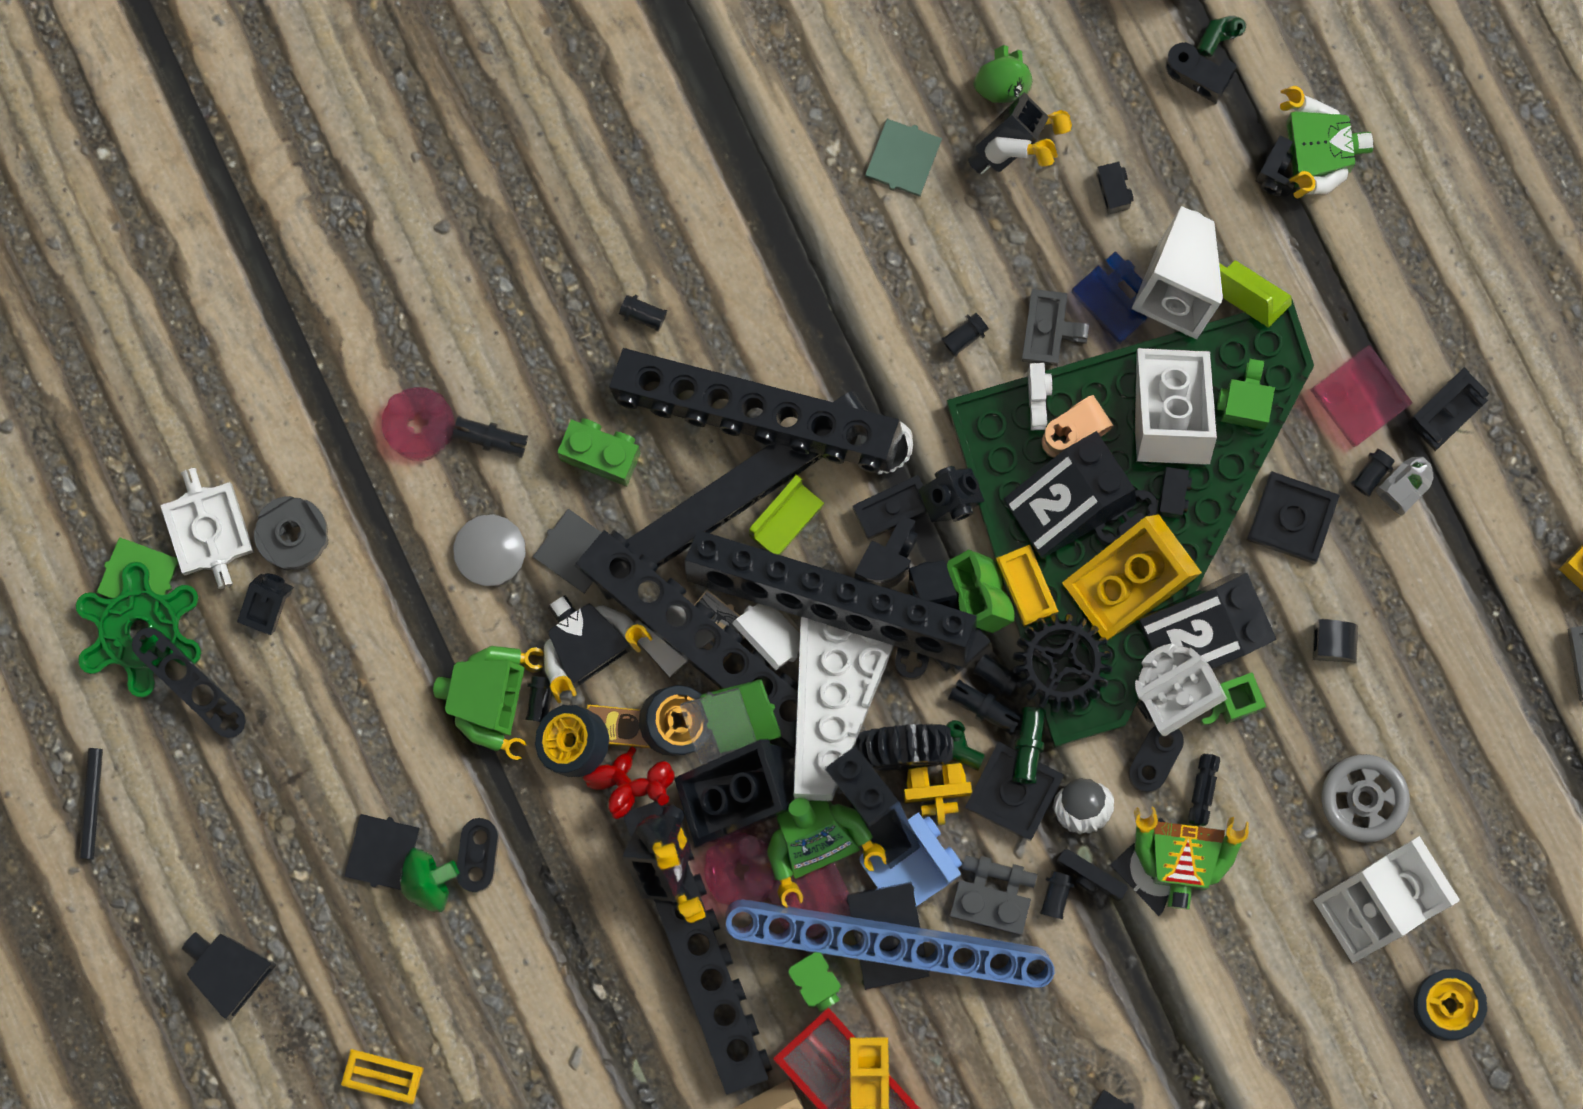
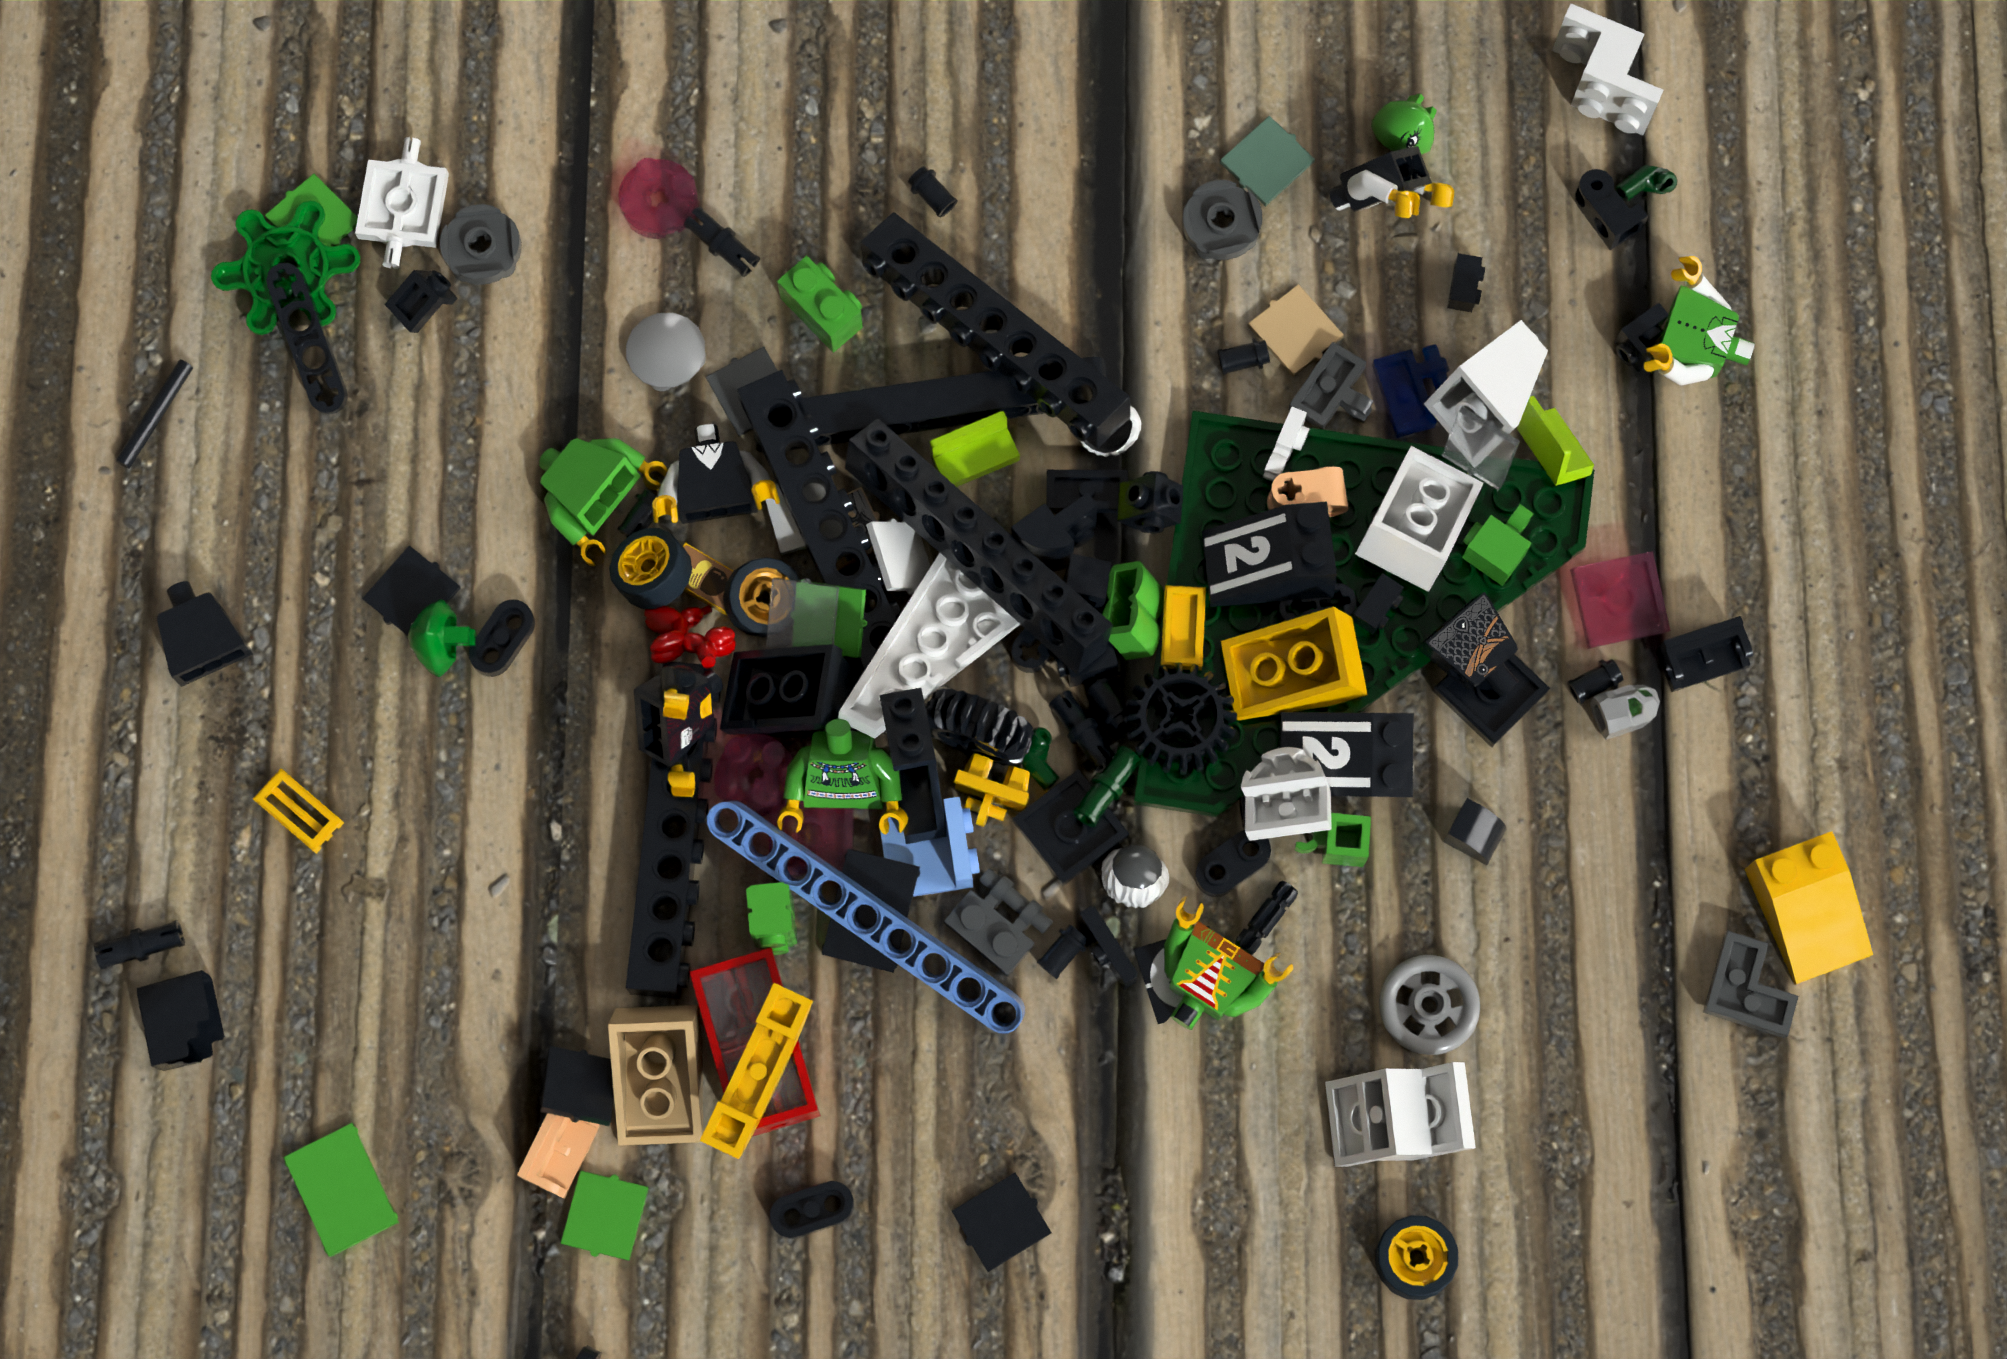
camera: 25 degrees right, 5 degrees down
none -> dark grey plate [1182,180,1262,260]
none -> tan piece [1248,284,1344,377]
none -> torso [1417,592,1519,697]
none -> clear piece [1442,406,1520,490]

